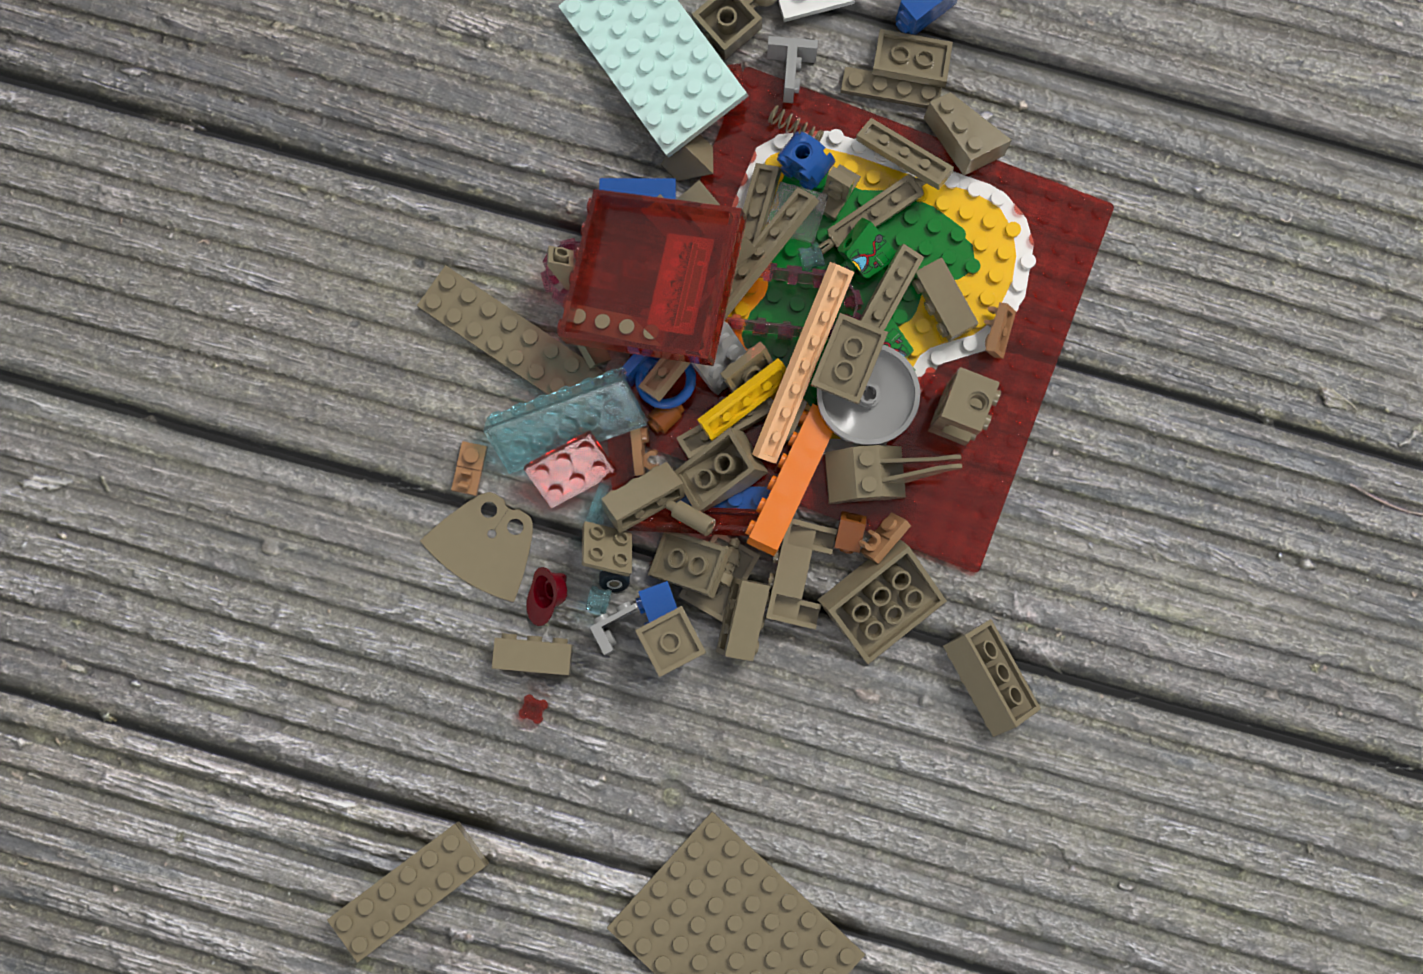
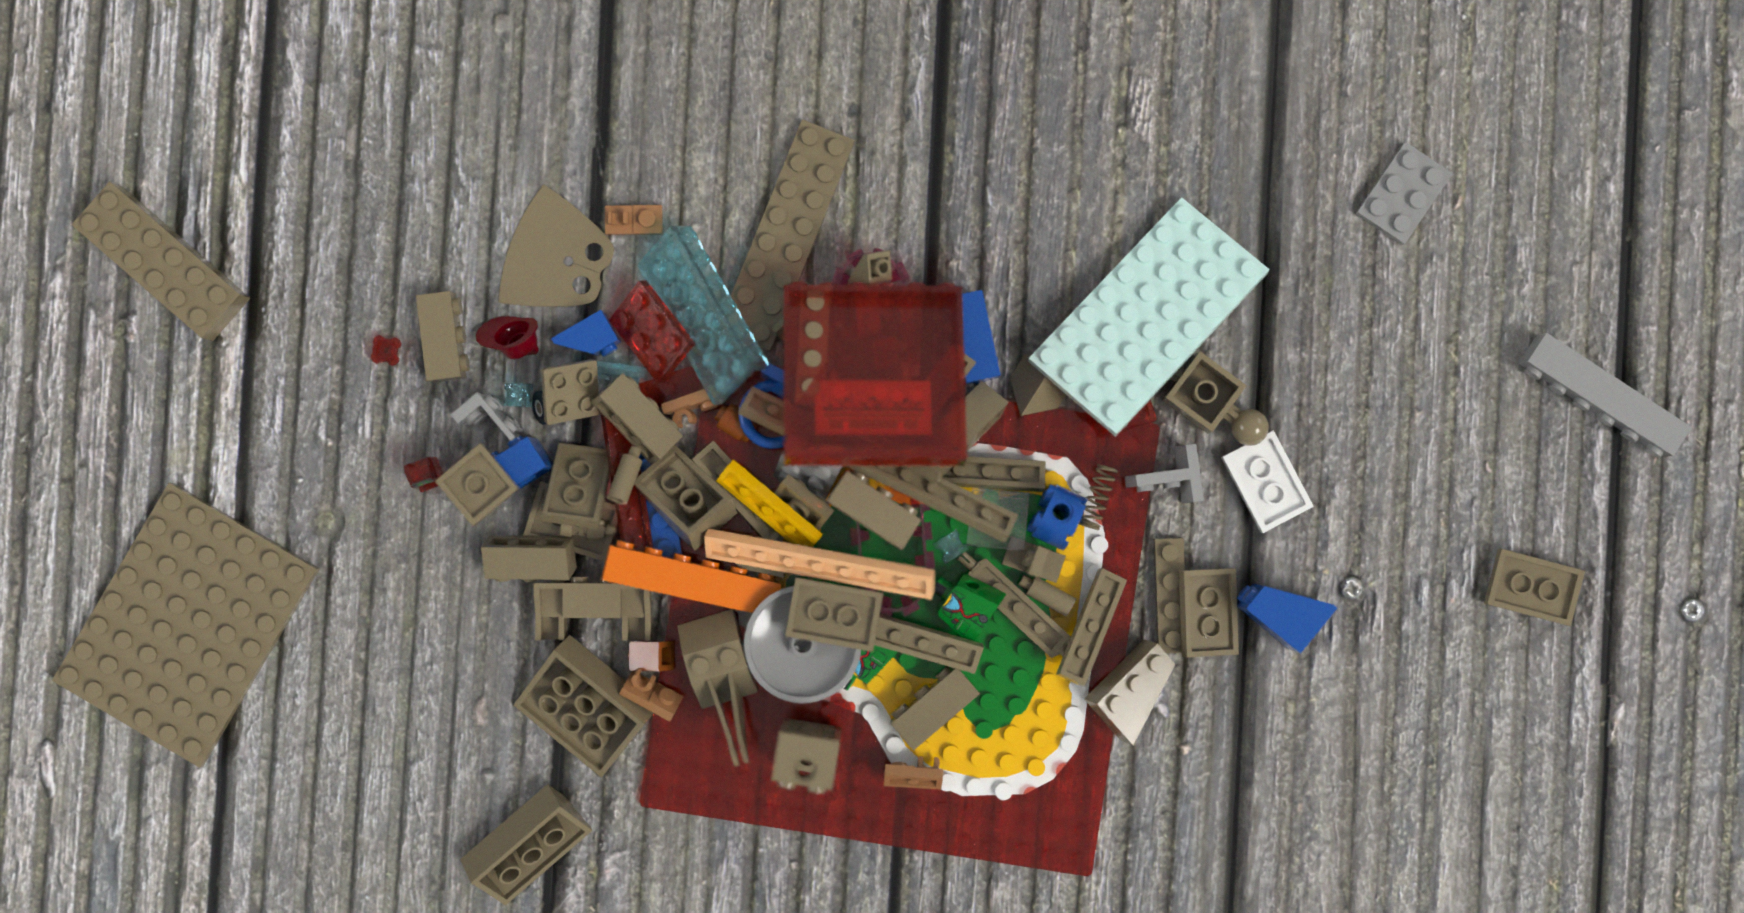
camera: 80 degrees right, 5 degrees up
none -> clear red leg [404,456,443,493]
none -> blue slope [551,310,622,357]
none -> dark tan brick [826,470,921,550]
none -> dark tan cylinder [1018,575,1076,616]

